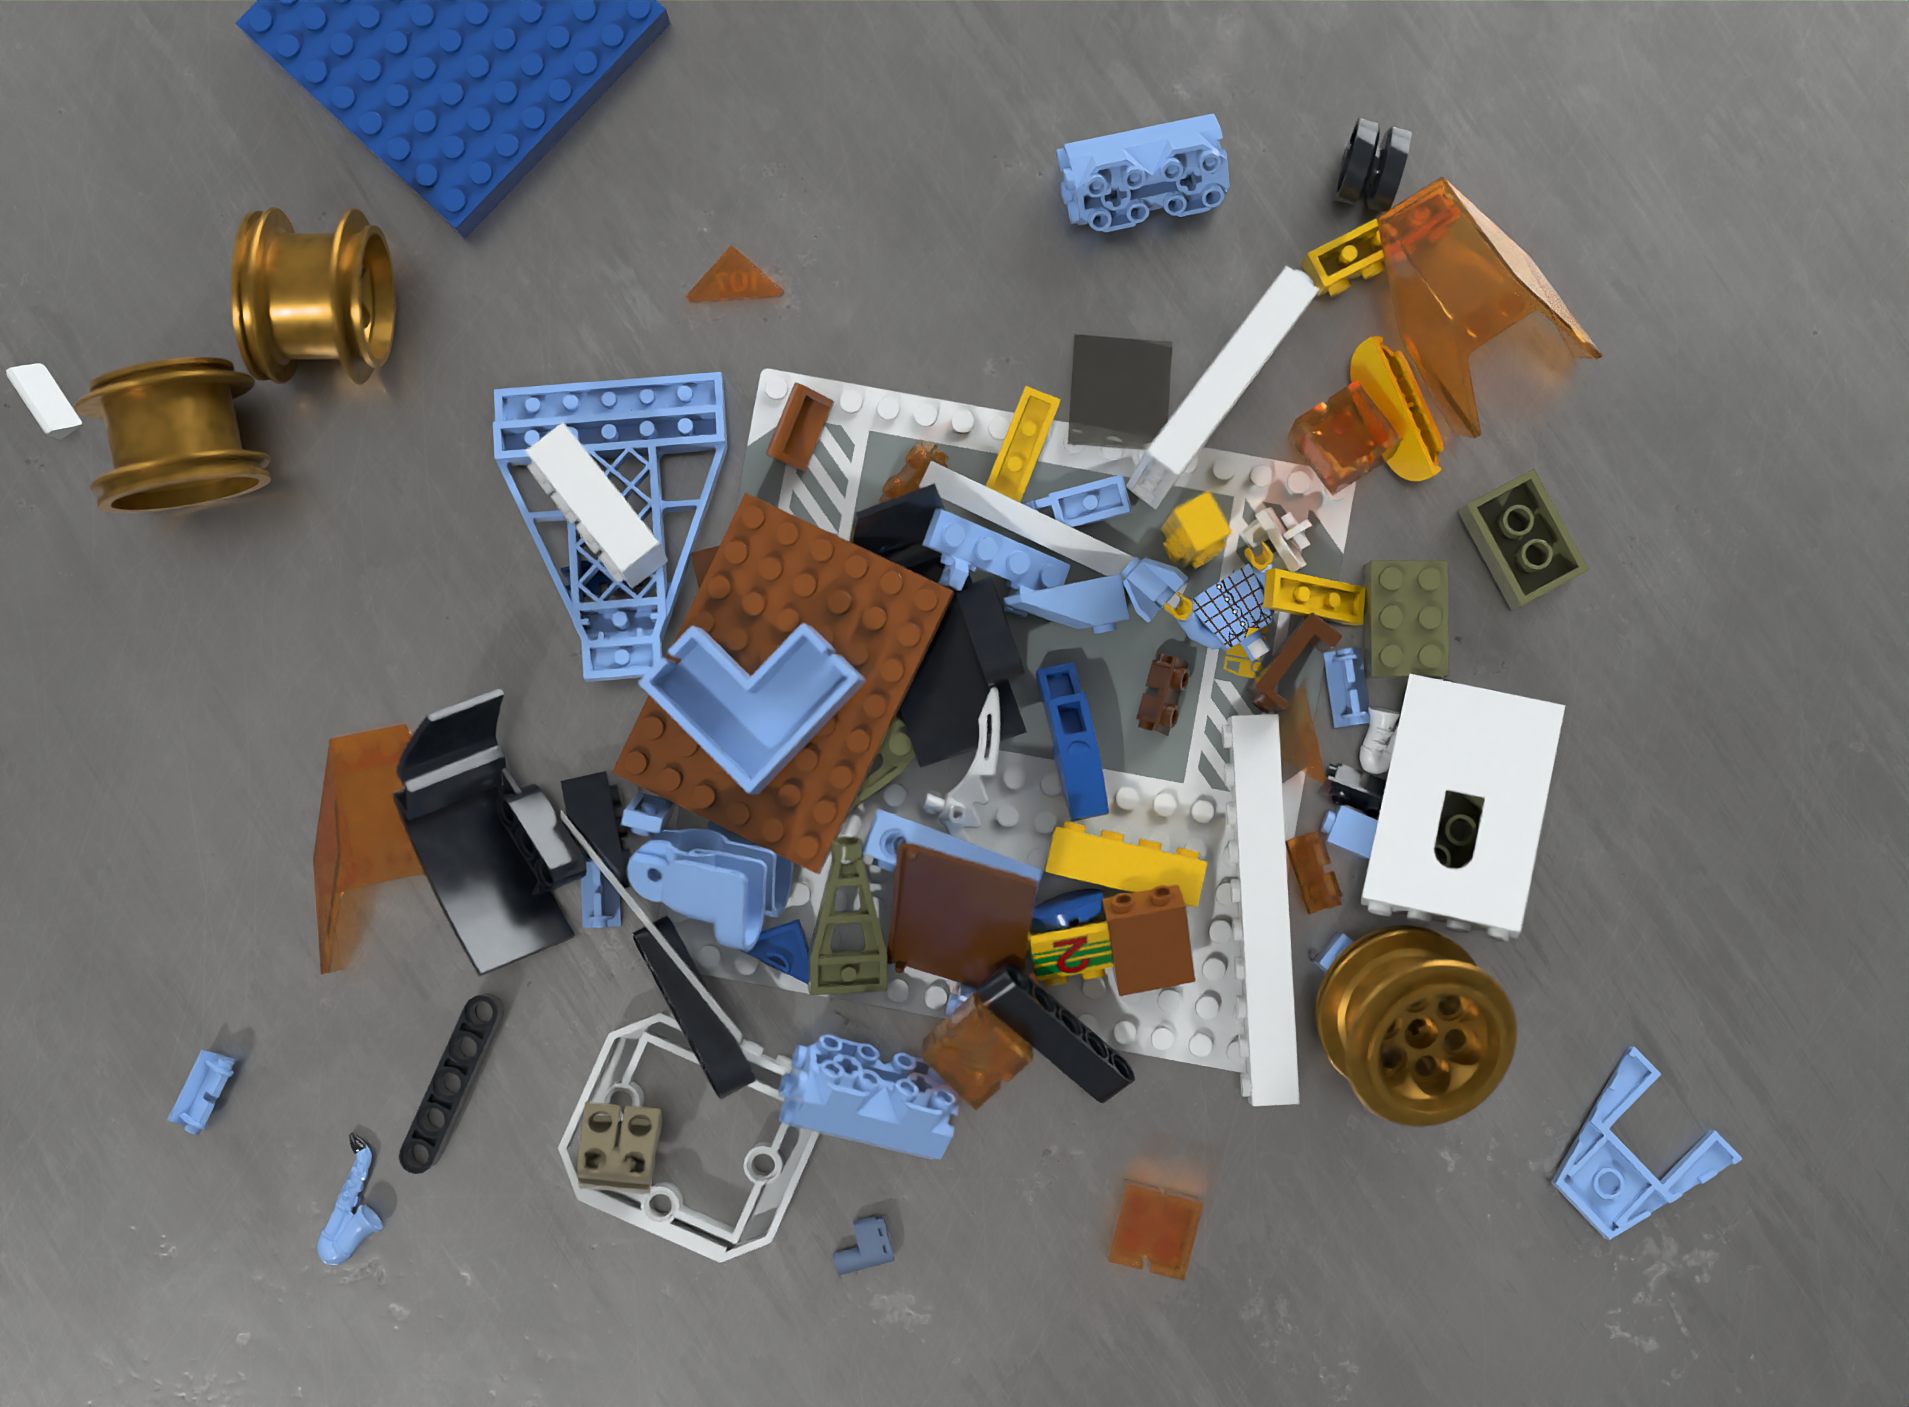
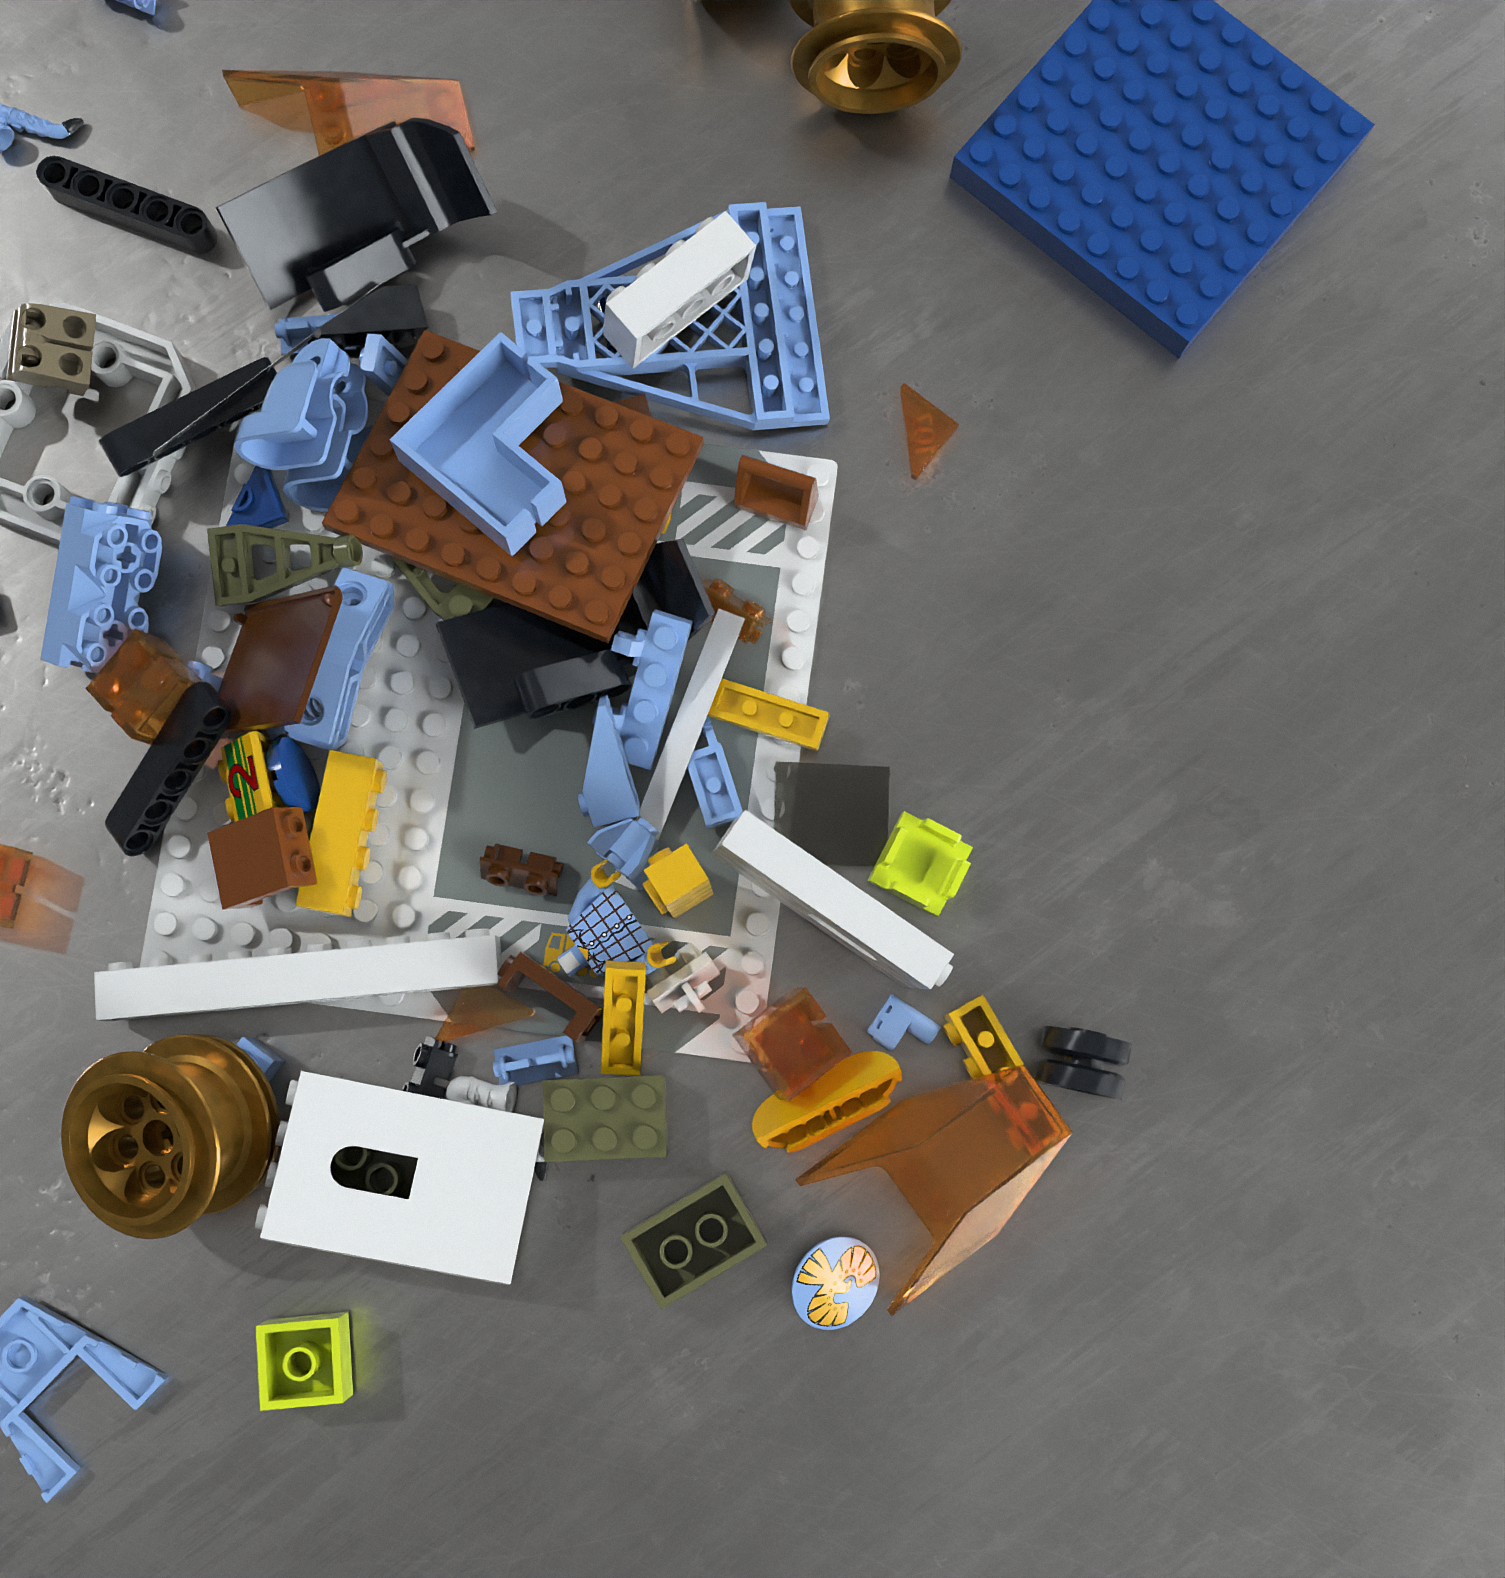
camera: 90 degrees right, 5 degrees down
white piece [922,687,1000,843] -> none
blue slope [1035,662,1109,822] -> none
light blue brick [1056,113,1230,232] -> none
clear orange hinge [1285,831,1343,915] -> none
light blue brick [1320,805,1378,859] -> none
none -> neon yellow brick [256,1312,353,1411]
none -> shield [791,1236,880,1330]
none -> neon yellow panel [867,811,973,917]
none -> light blue piece [867,993,941,1052]

